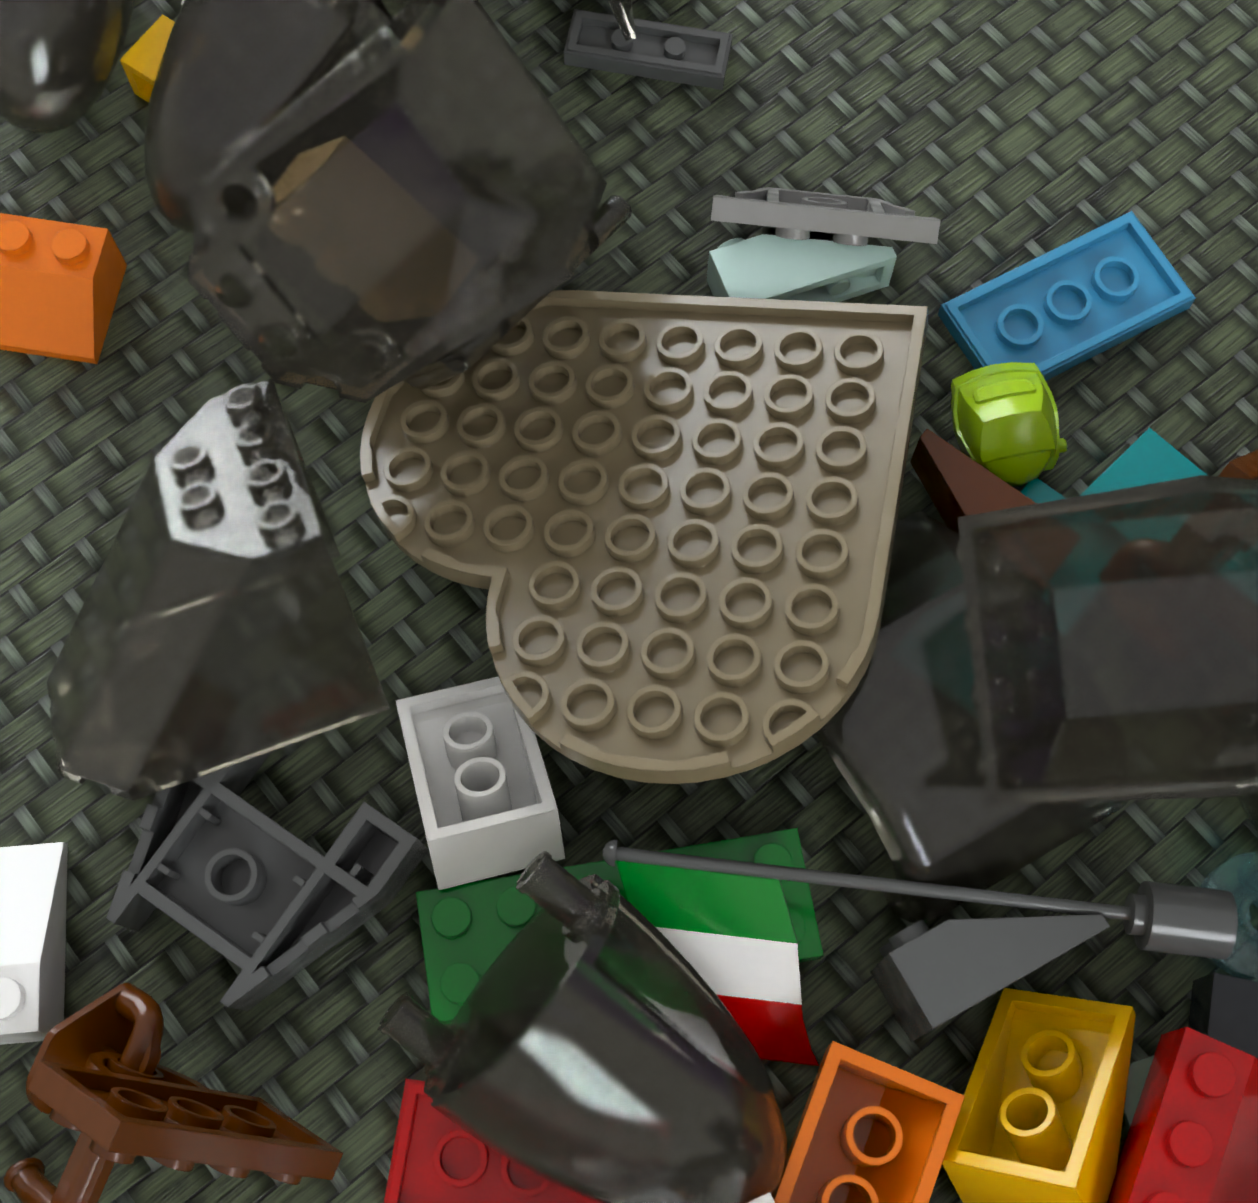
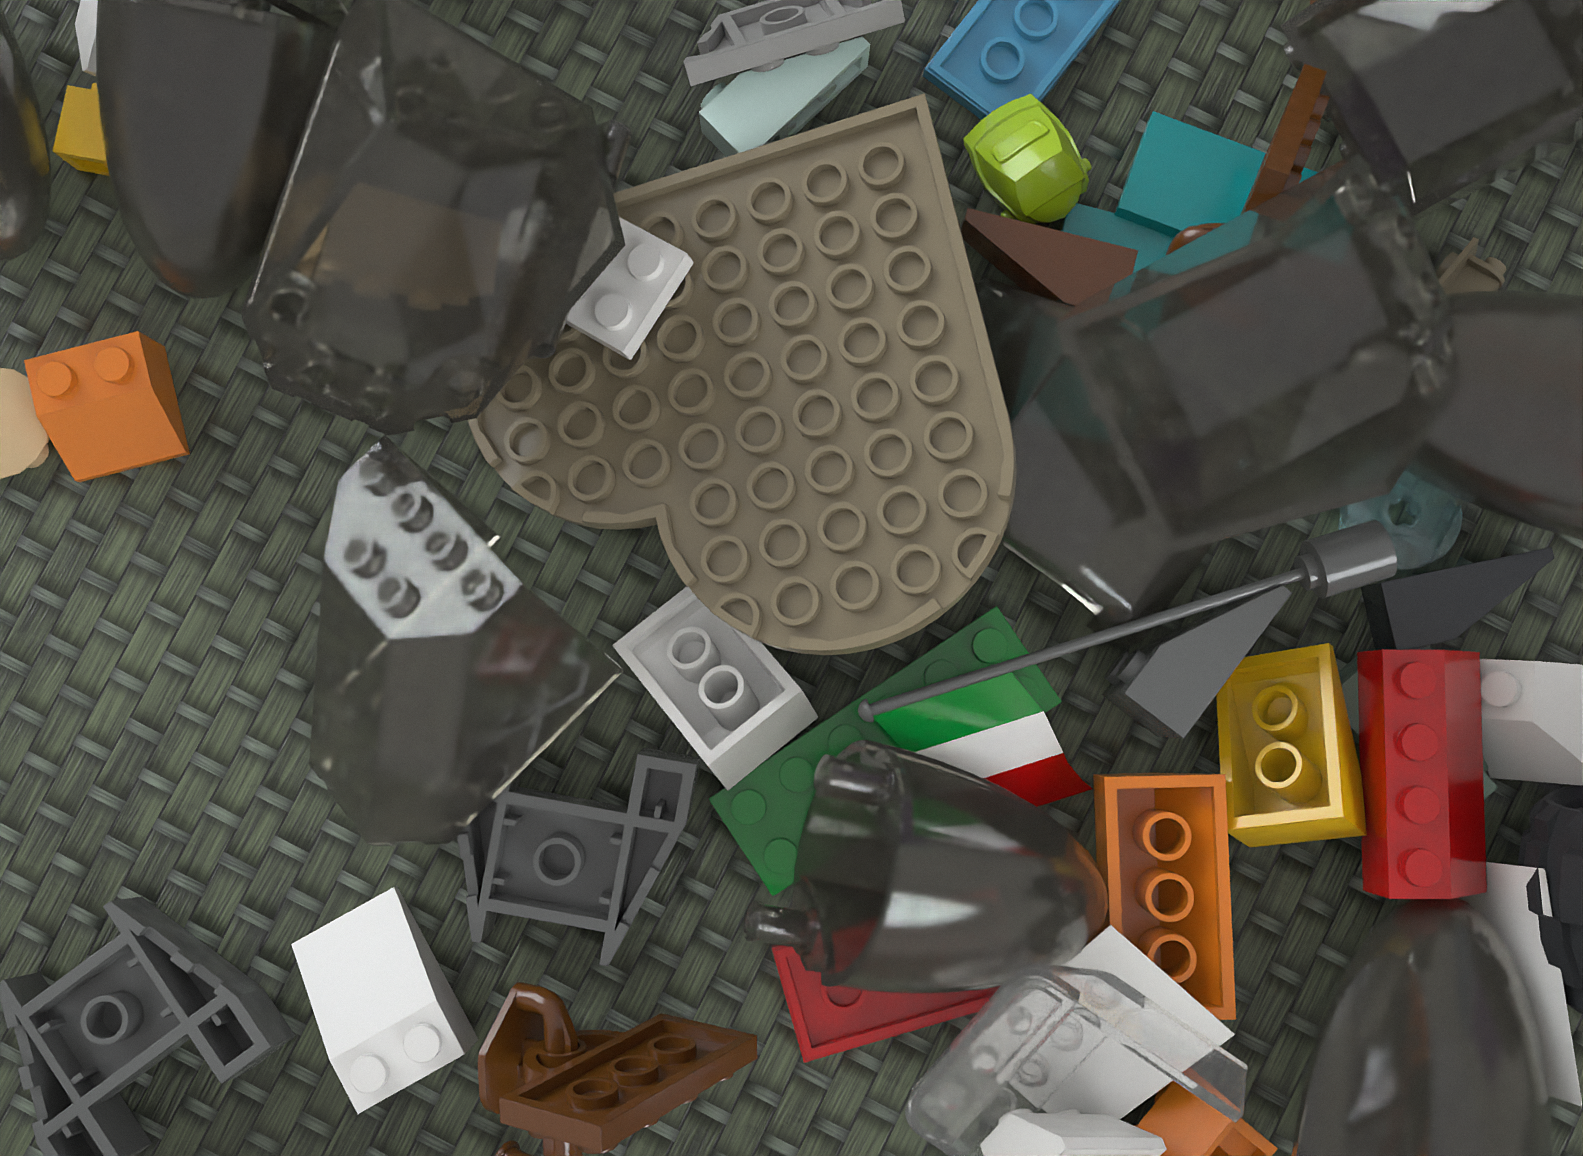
camera: 25 degrees left, 15 degrees up
none -> white plate [532,204,694,360]

